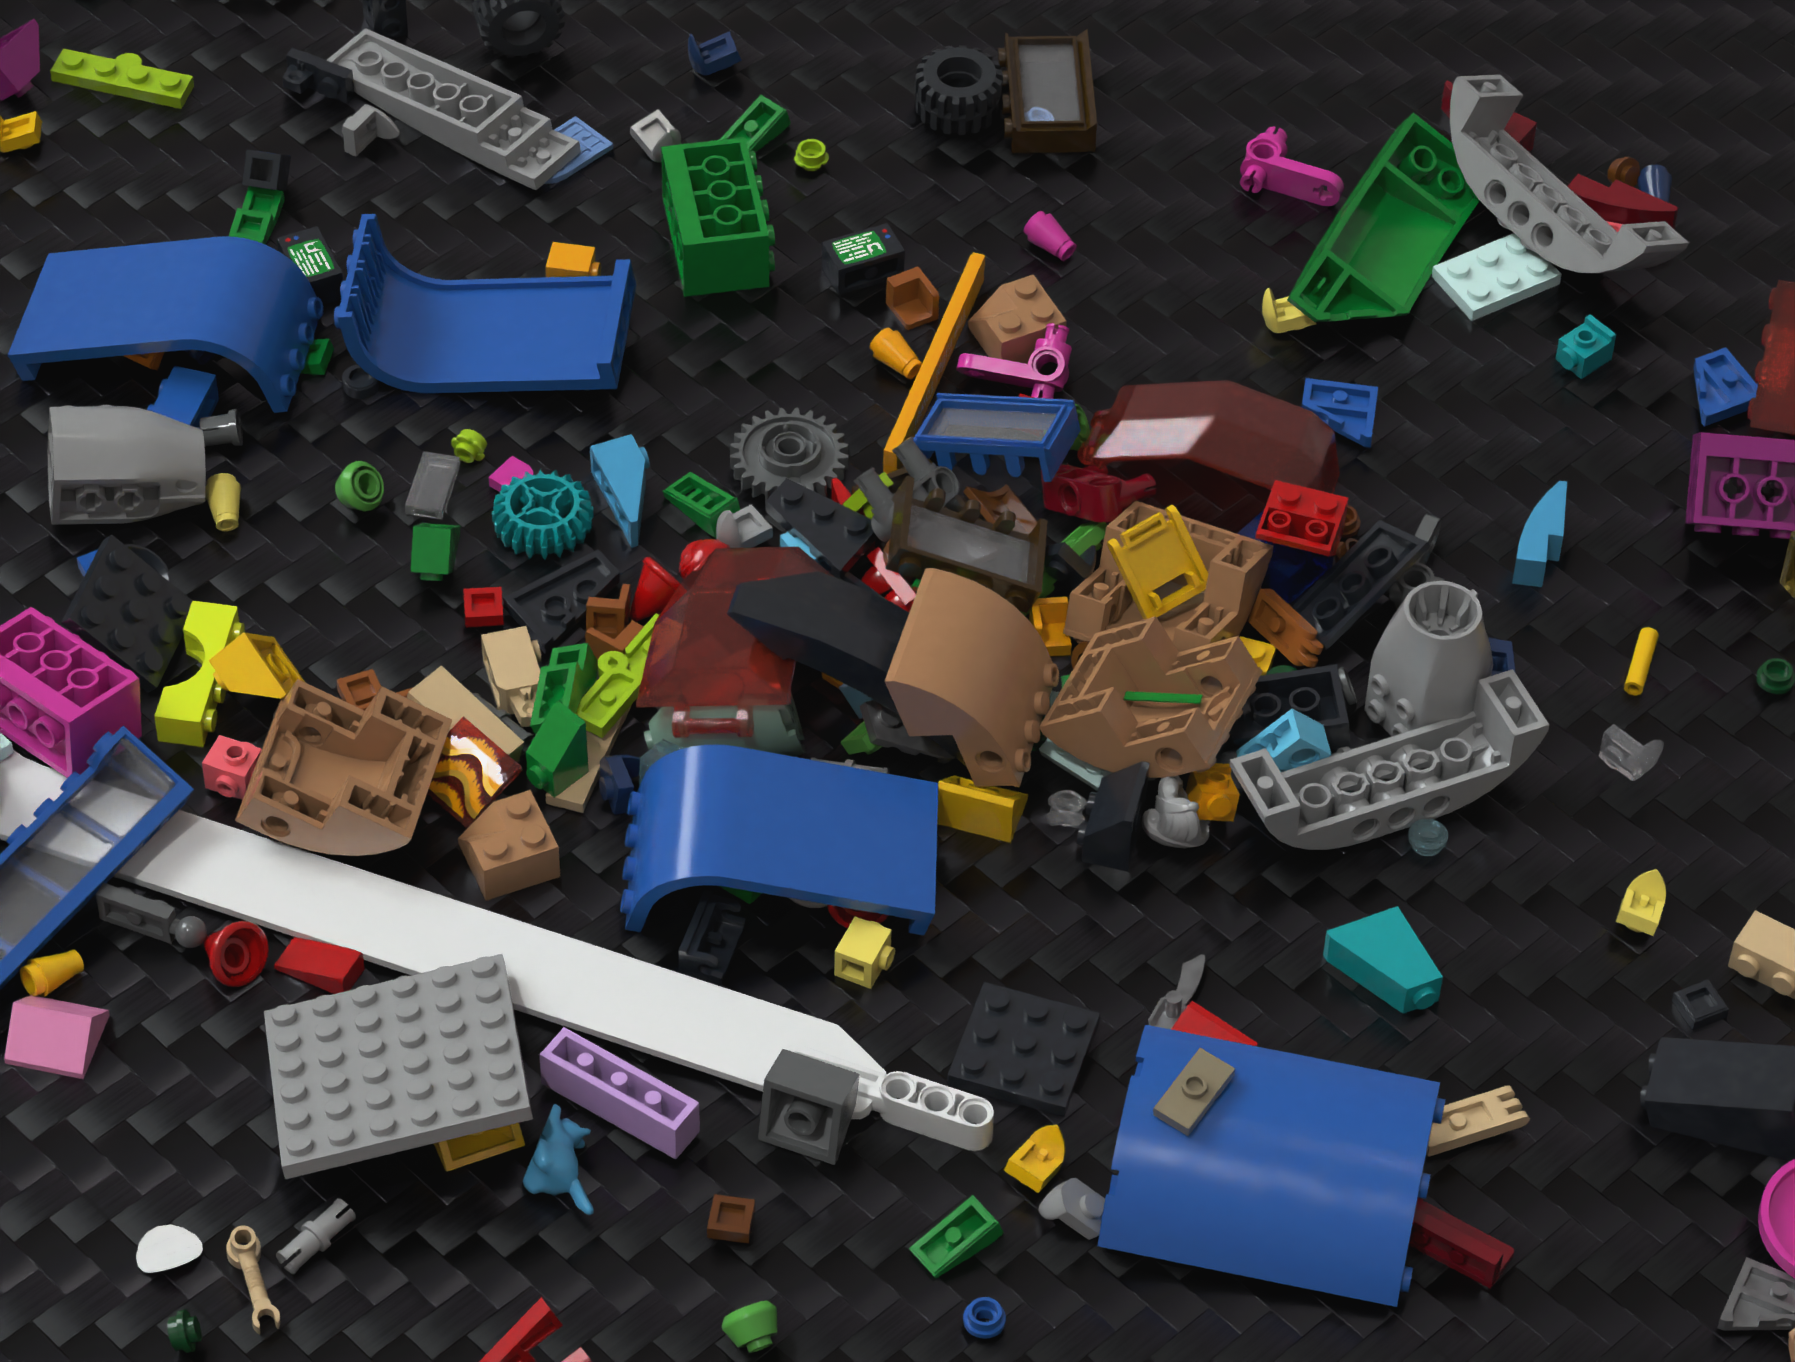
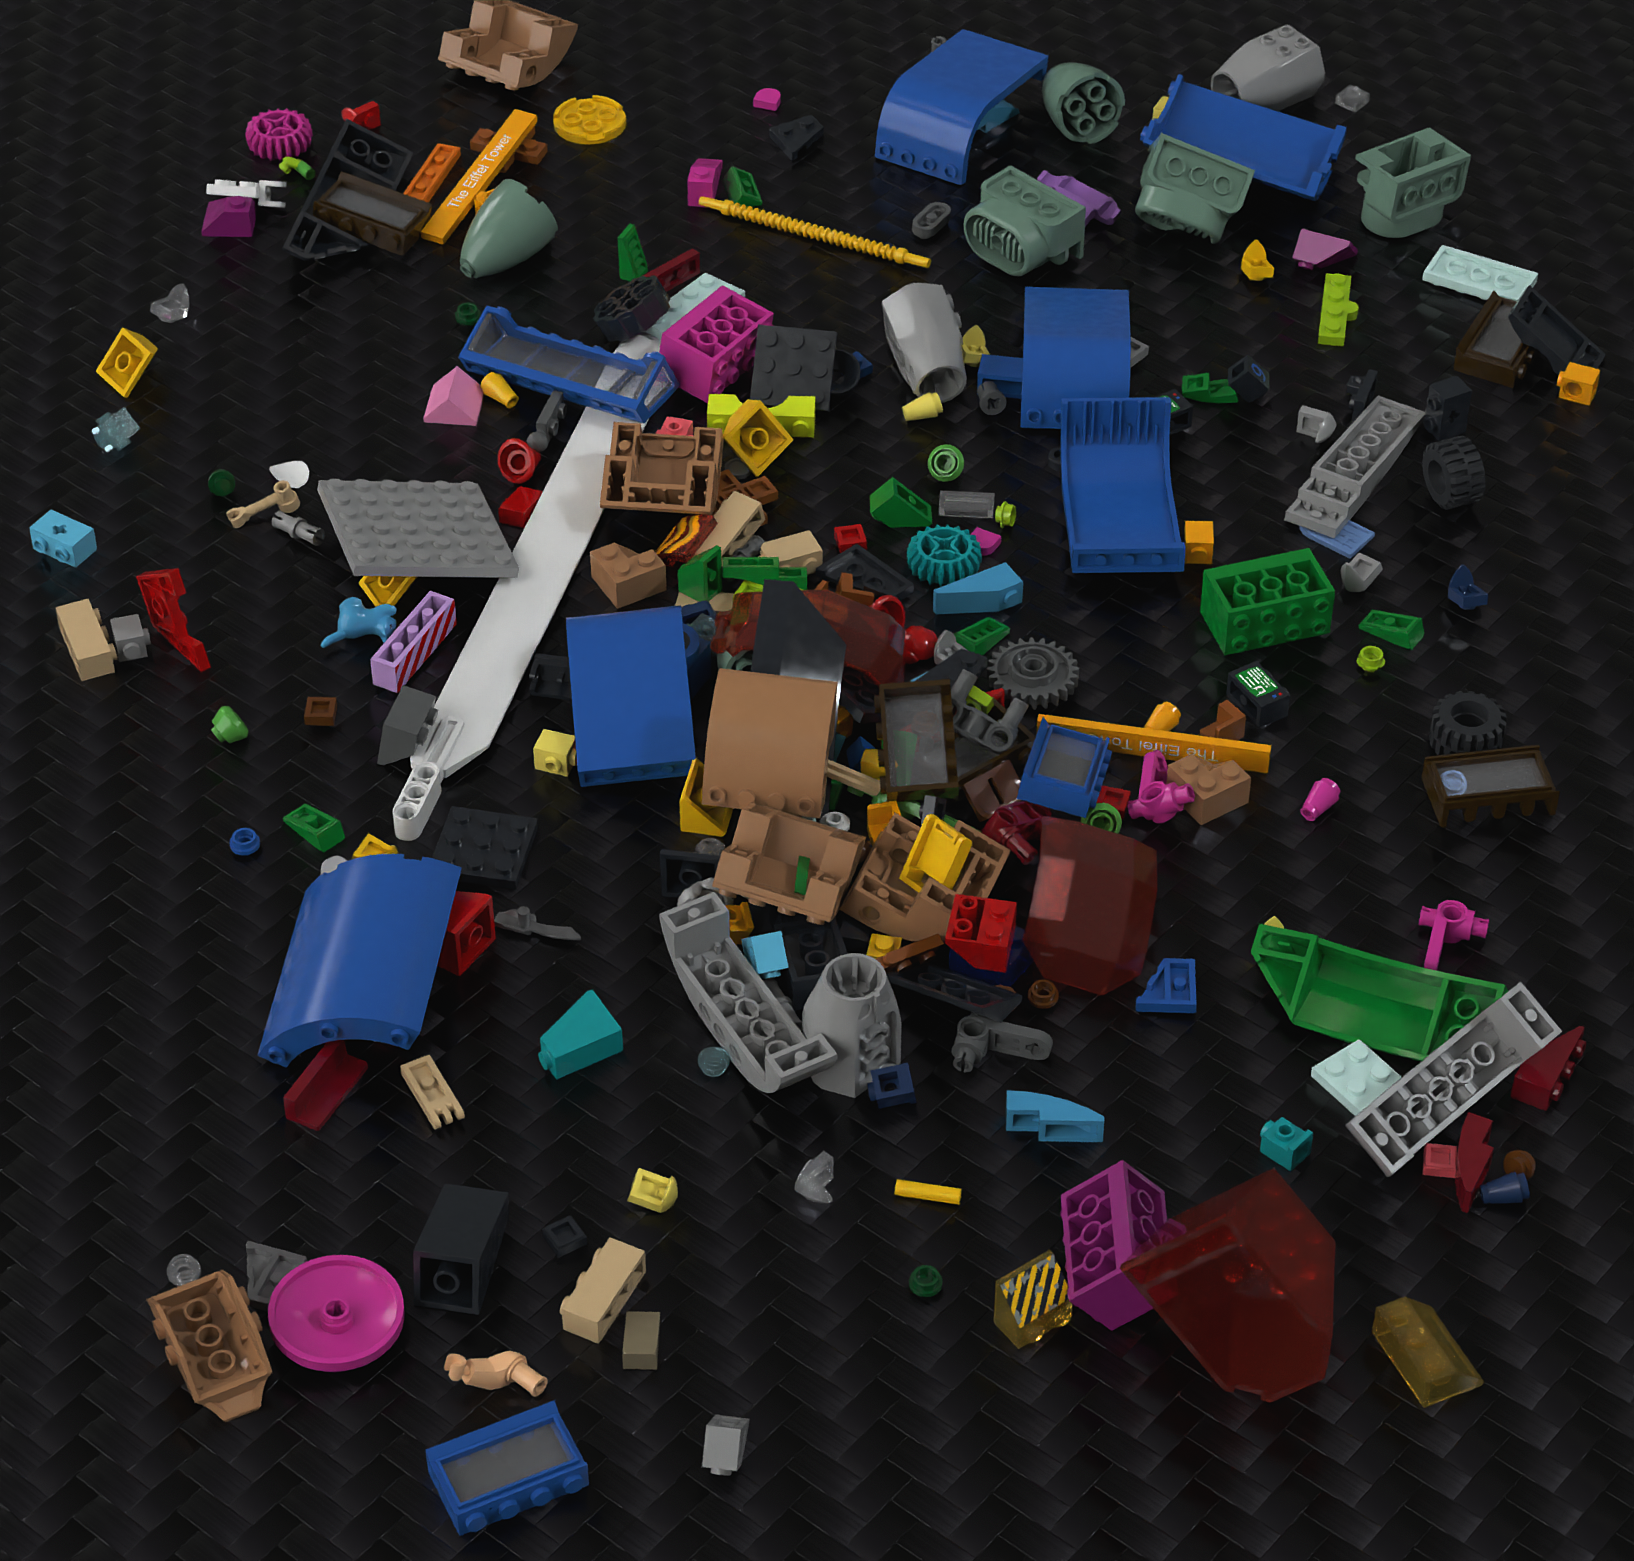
camera: 85 degrees right, 5 degrees down
dark tan plate [1153,1048,1235,1136] -> none

